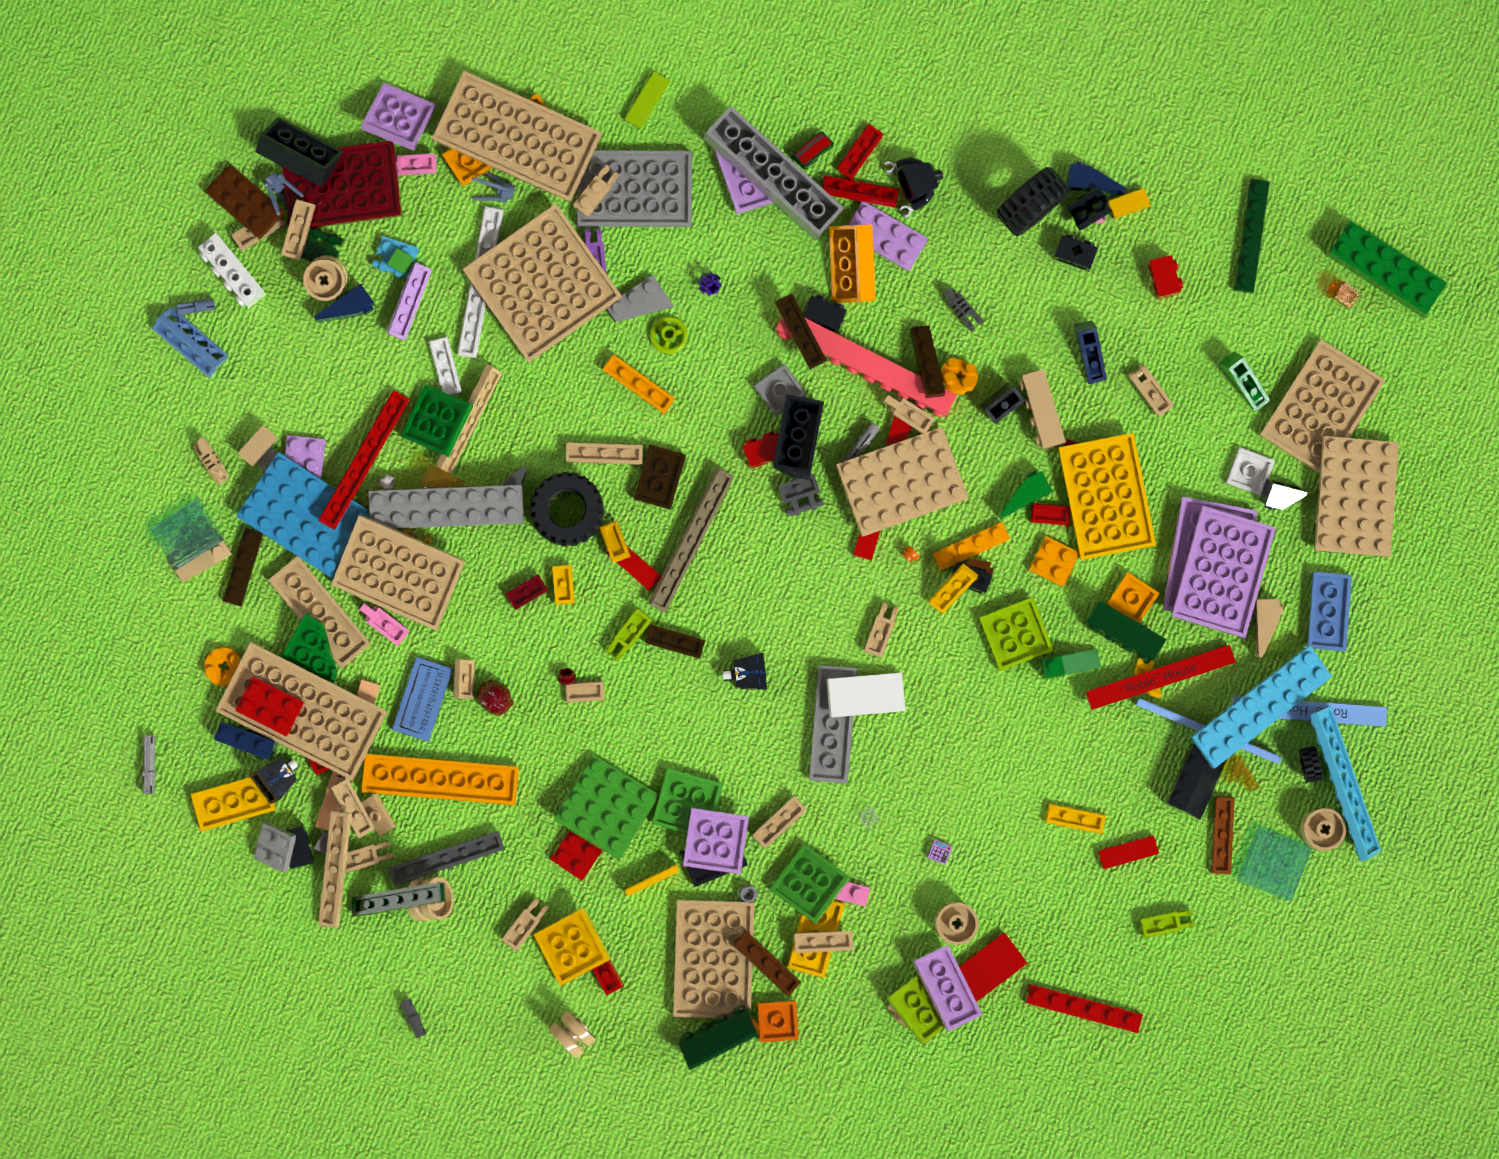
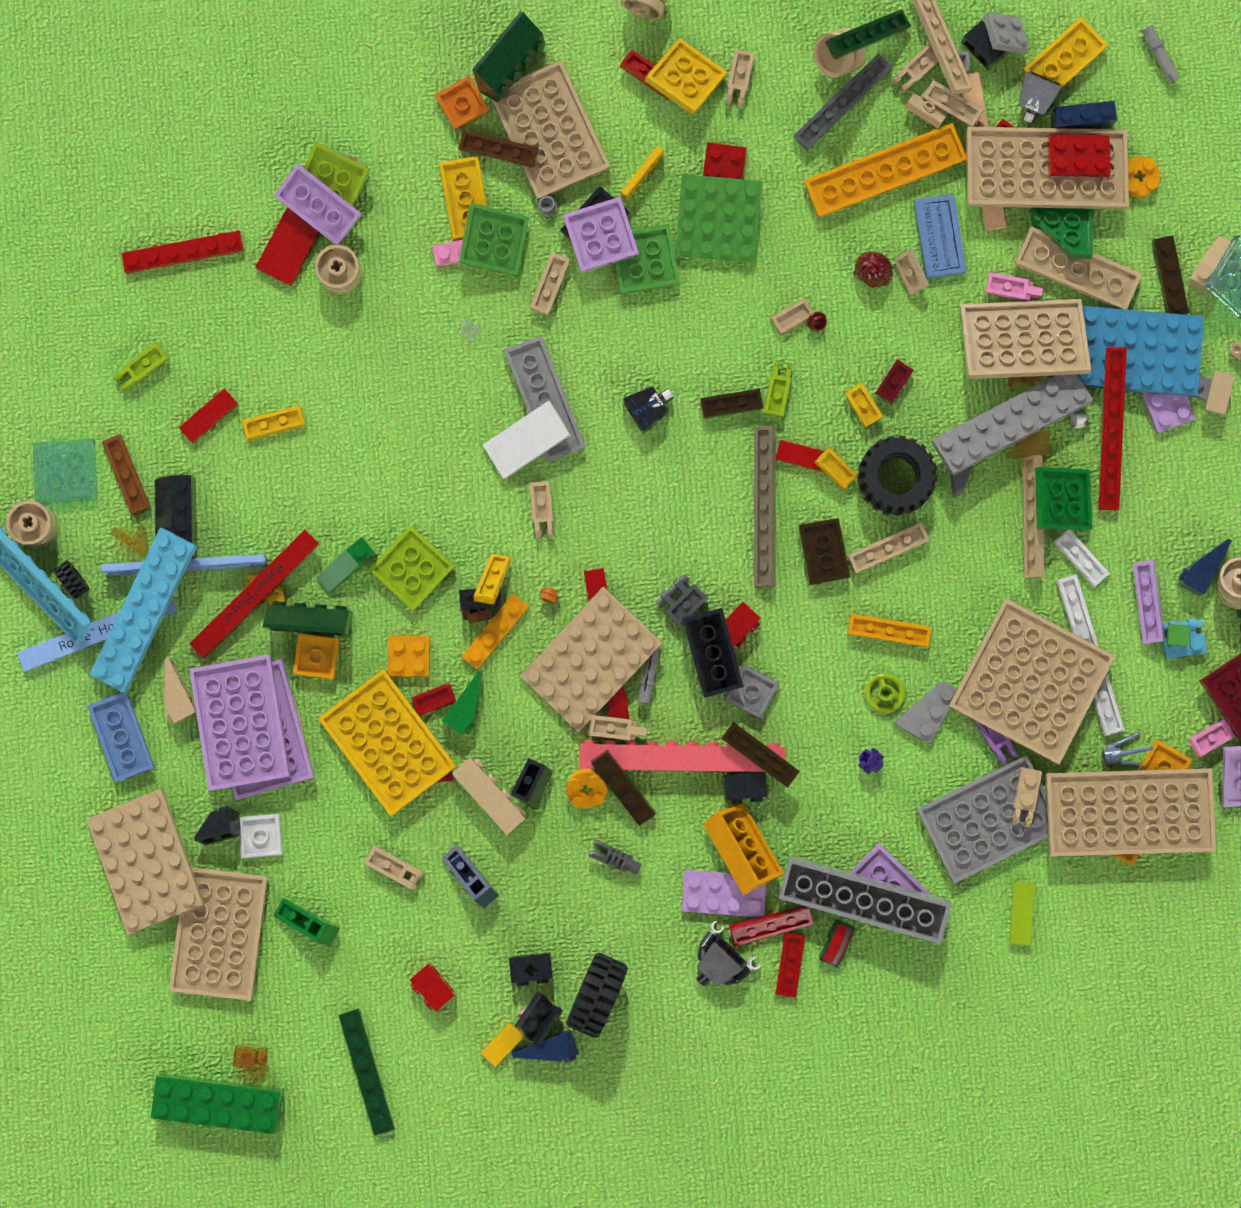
camera: 160 degrees right, 0 degrees up
tan plate [794,931,853,953] -> none
lavender tile [927,840,953,865] -> none

